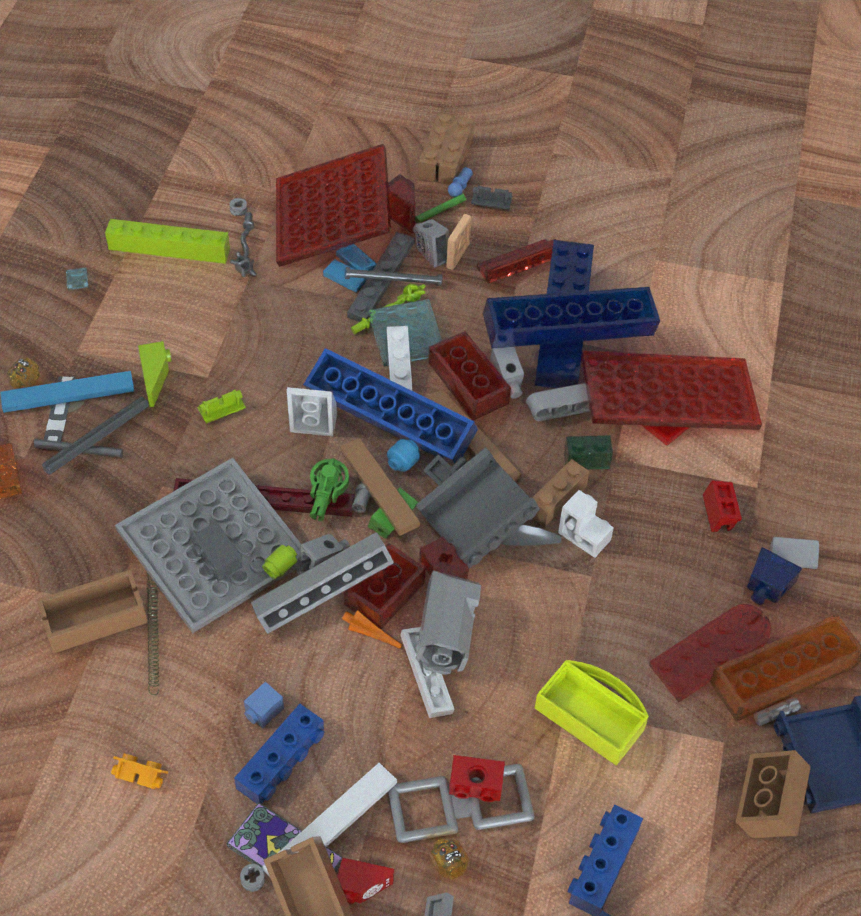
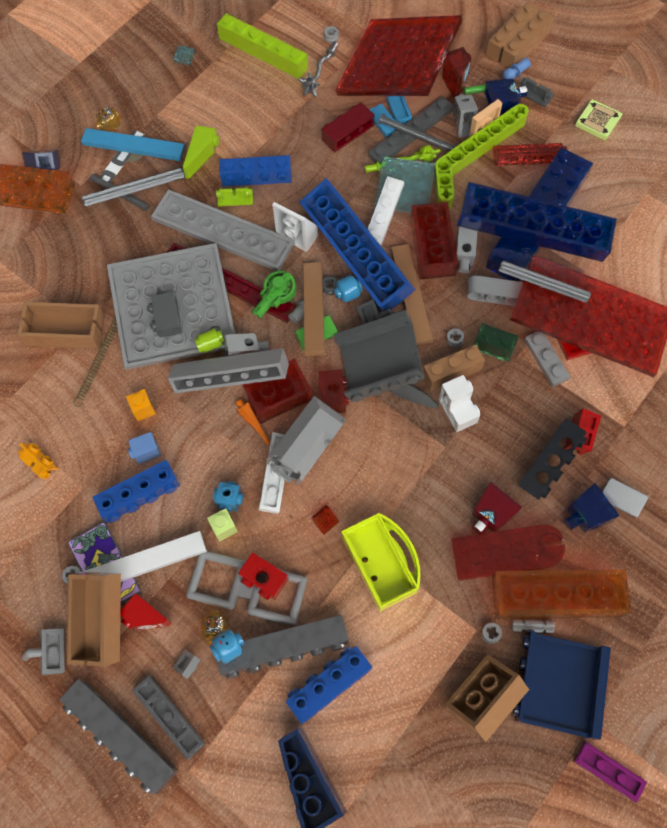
camera: 30 degrees right, 15 degrees up
none -> light orange brick [126,389,156,421]
none -> light grey plate [151,189,295,271]
none -> yellowish green brick [207,508,238,542]
none -> dark azure head [209,629,244,664]
none -> dark azure brick [213,481,244,512]
none -> flat silver brick [217,615,349,679]
none -> blue brick [219,155,292,187]
none -> clear red plate [311,505,339,535]
none -> dark red brick [321,102,374,153]
none -> dark grey bush [323,276,337,295]
none -> lime beam [434,104,529,211]
none -> light grey bush [447,328,464,348]
none -> dark red torso [472,482,522,535]
none -> light grey bush [481,623,502,644]
none -> clear blue torso [484,79,527,116]
none -> axle [499,261,591,302]
none -> black brick [518,418,588,500]
none -> light grey plate [524,330,570,387]
none -> tile [575,99,622,141]

